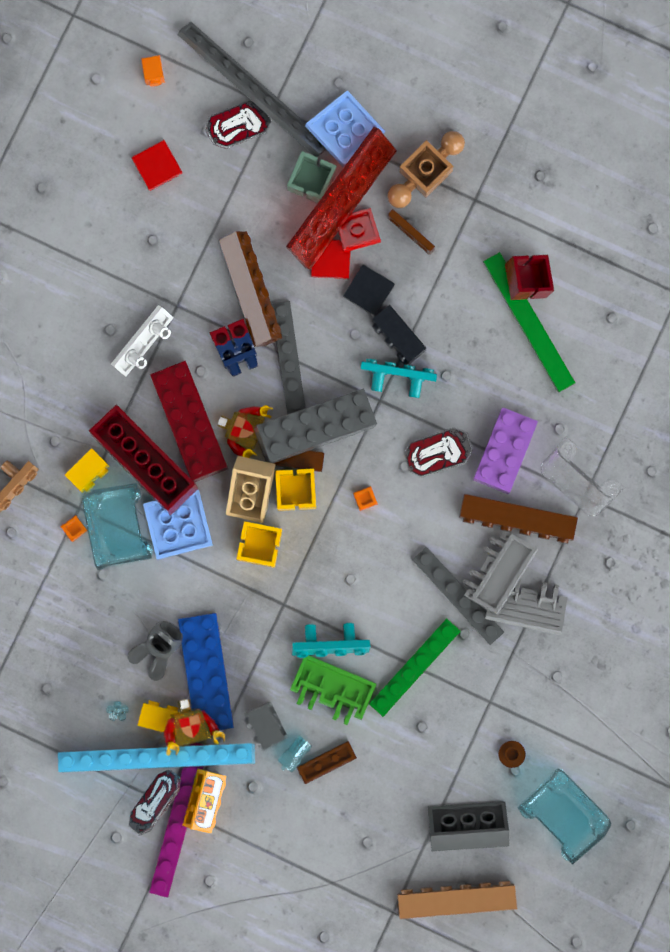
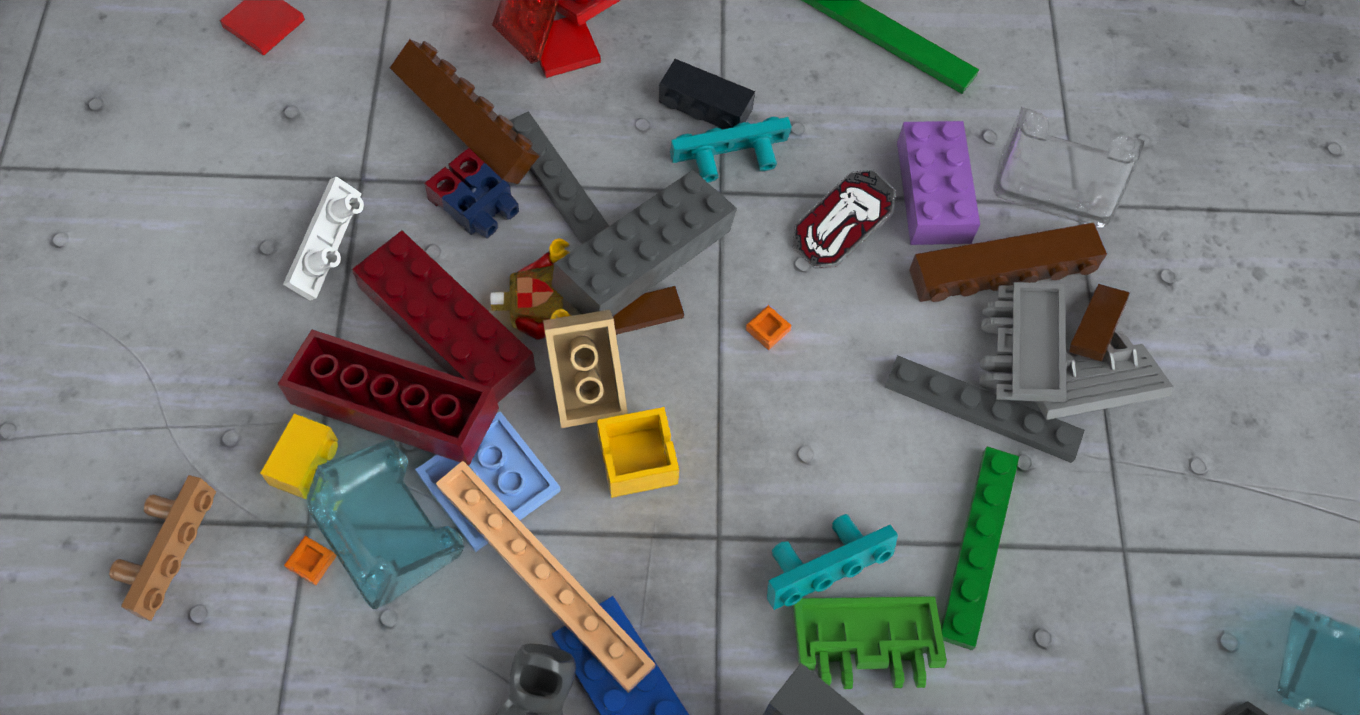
camera: 30 degrees left, 20 degrees down
yellow piece [275,469,316,511] -> none
black tile [343,265,395,316] -> none
reddish brown piece [498,741,526,768] -> none
none -> light nougat plate [436,461,655,693]
none -> reddish brown tile [1069,284,1130,362]

